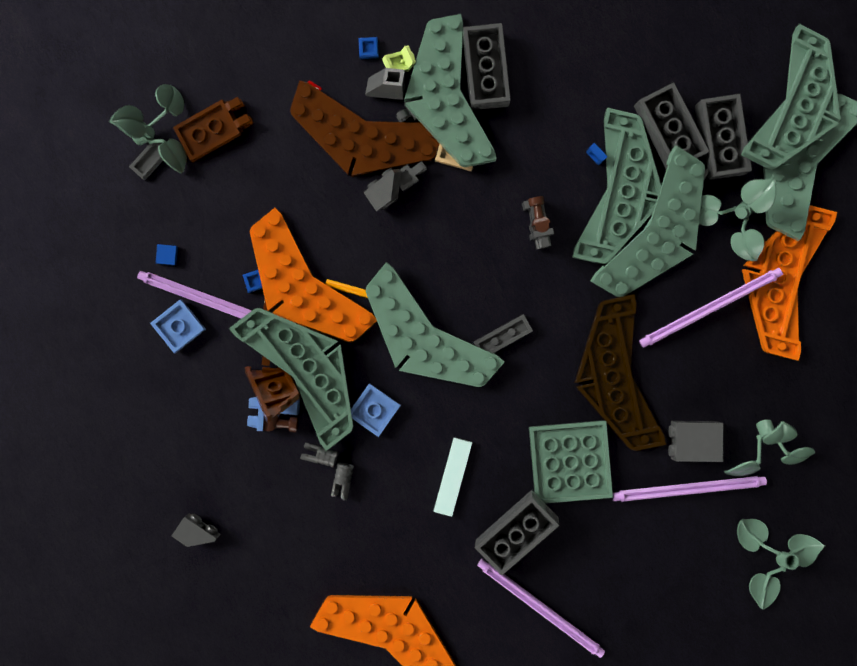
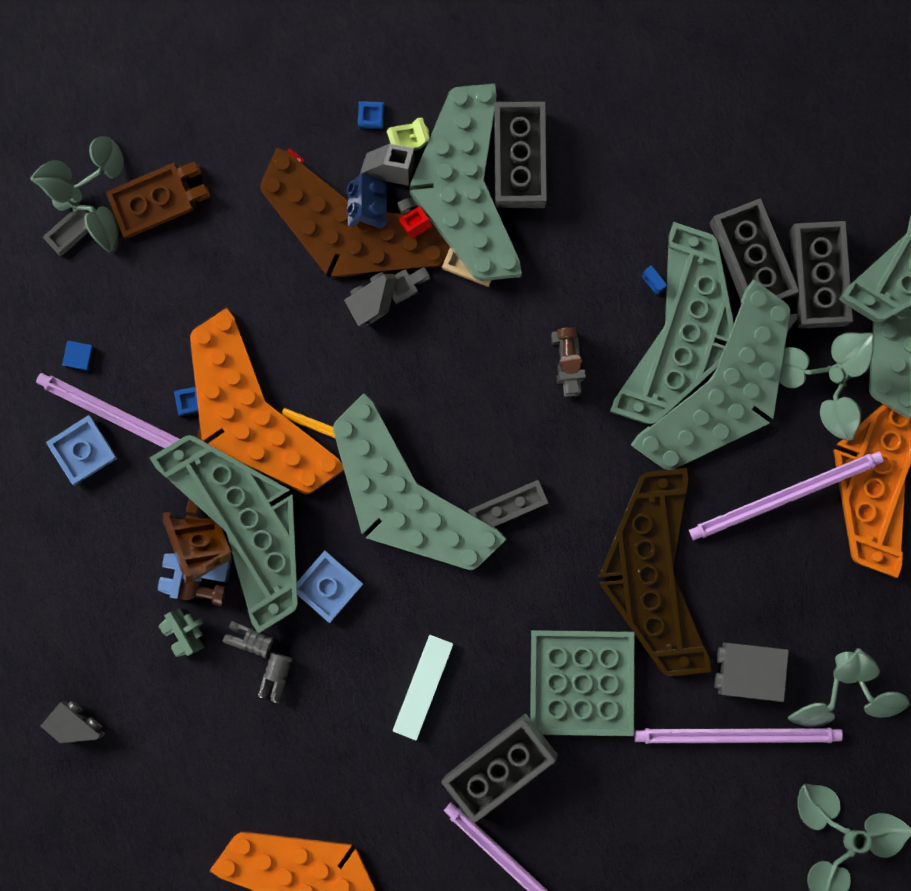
camera: 10 degrees right, 5 degrees down
none -> sand green hips [159,608,204,657]
none -> dark blue bracket [346,173,387,229]
none -> red plate [399,206,432,239]

